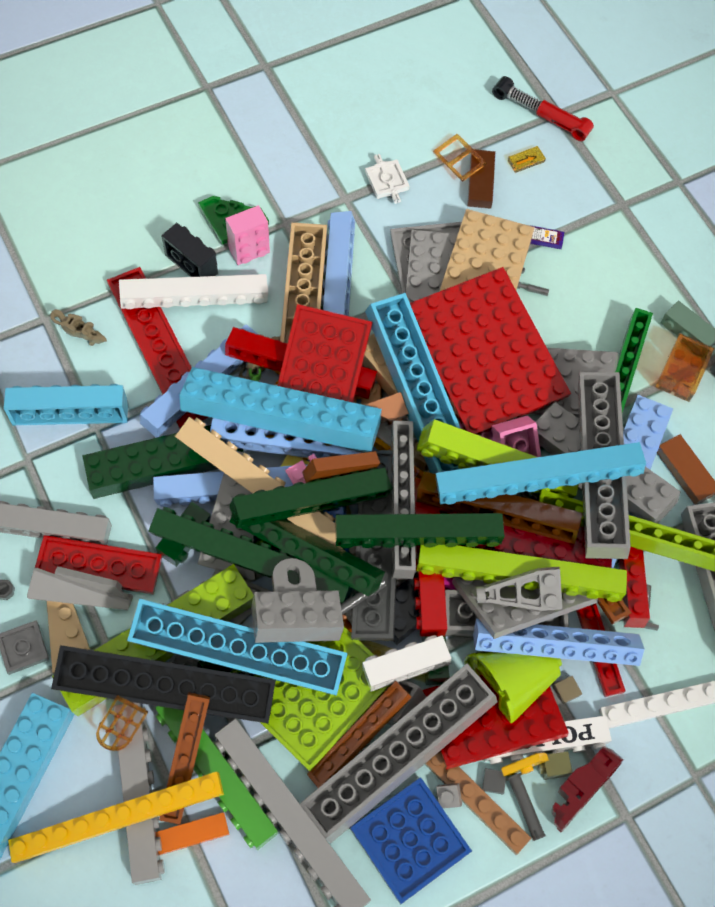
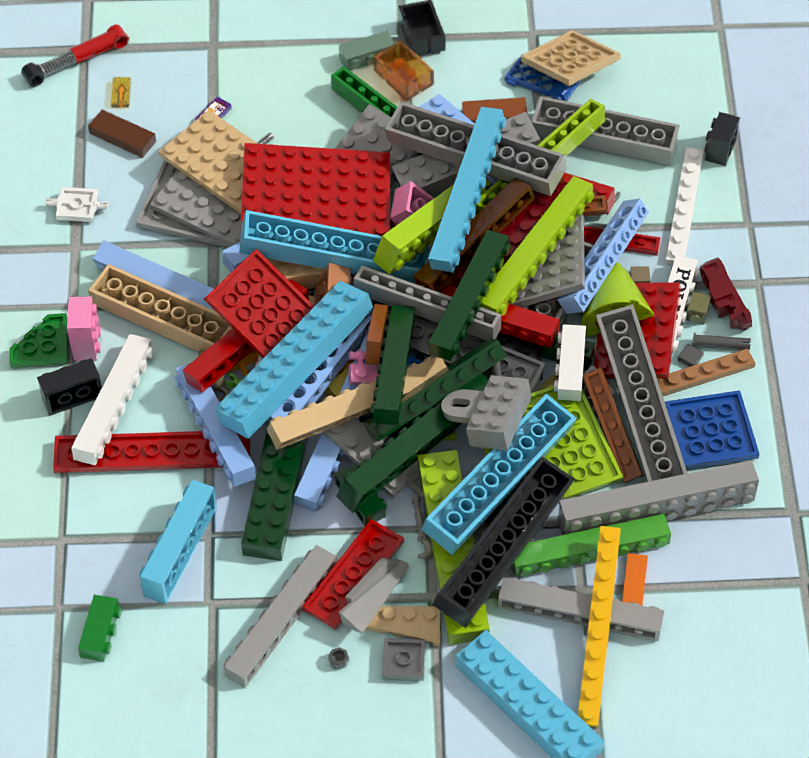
camera: 60 degrees left, 10 degrees down
dark tan animal [50,309,107,346] -> none
clear orange window [96,695,148,751] -> none
dark orange plate [159,692,210,825] -> none
clear orange window [433,134,487,182] -> none
light grey plate [436,783,462,808] -> none
light grey plate [476,567,562,611] -> none
yellow plate [501,752,549,776] -> none

